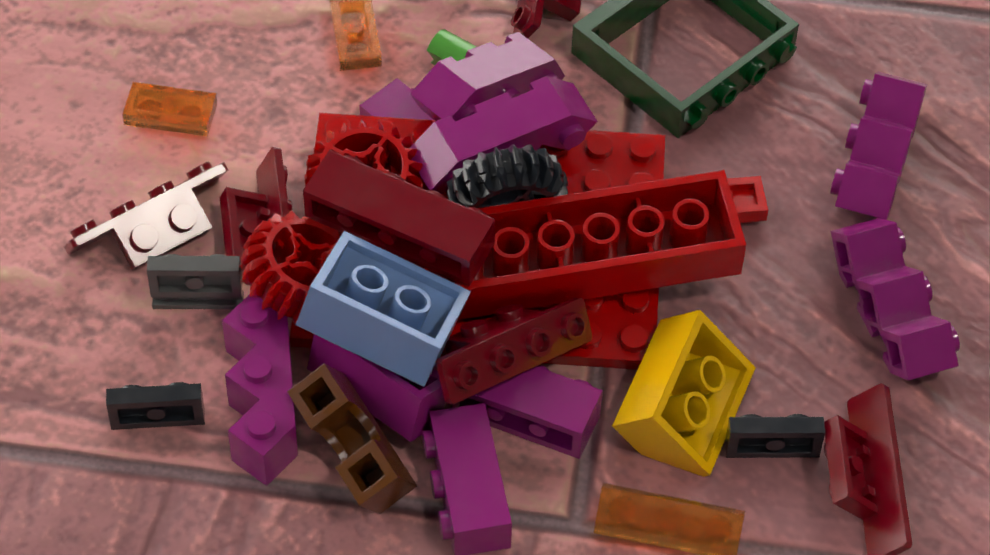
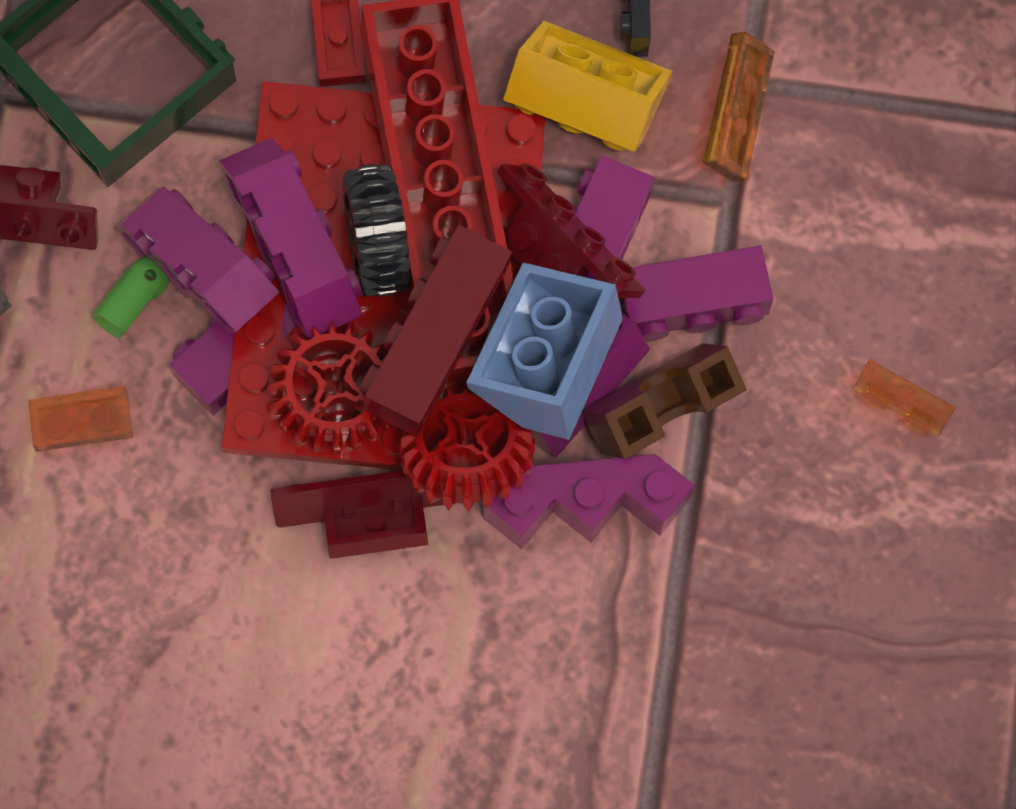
camera: 90 degrees left, 20 degrees up
bracket [64,162,228,270] -> none
black plate [106,382,205,430] -> none
clear orange plate [122,82,217,137] -> none
dark grey plate [147,254,244,309] -> none

